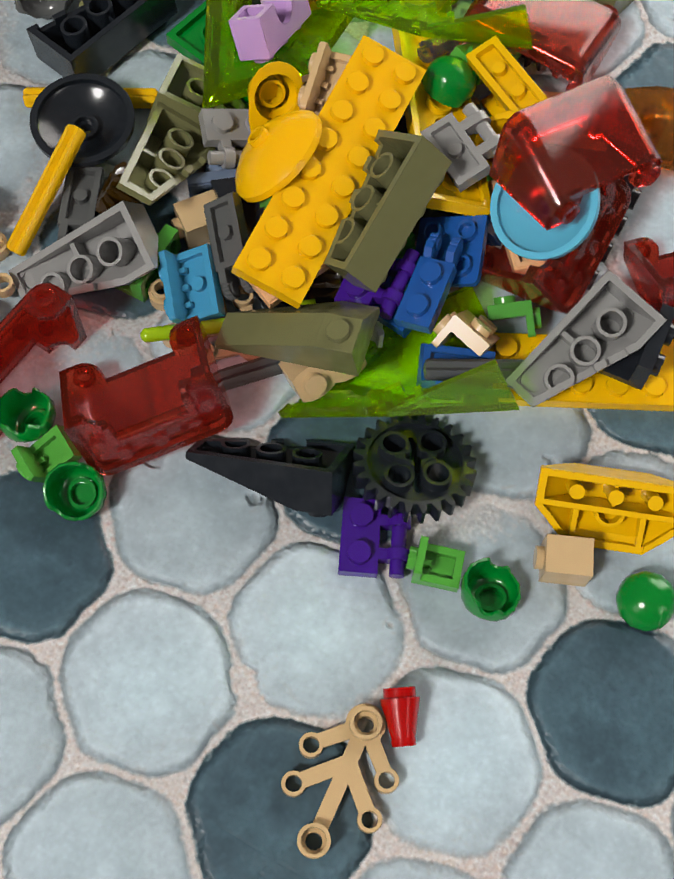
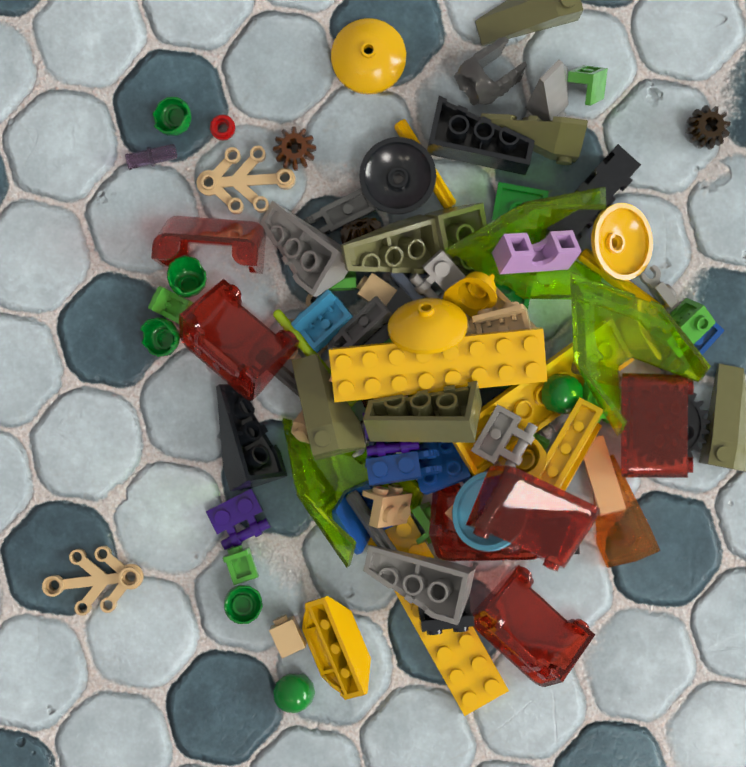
camera: 60 degrees right, 20 degrees up
yellow axle [6,124,86,256] -> none
black gear [352,412,477,524] -> none
red cone [380,686,420,747] -> none

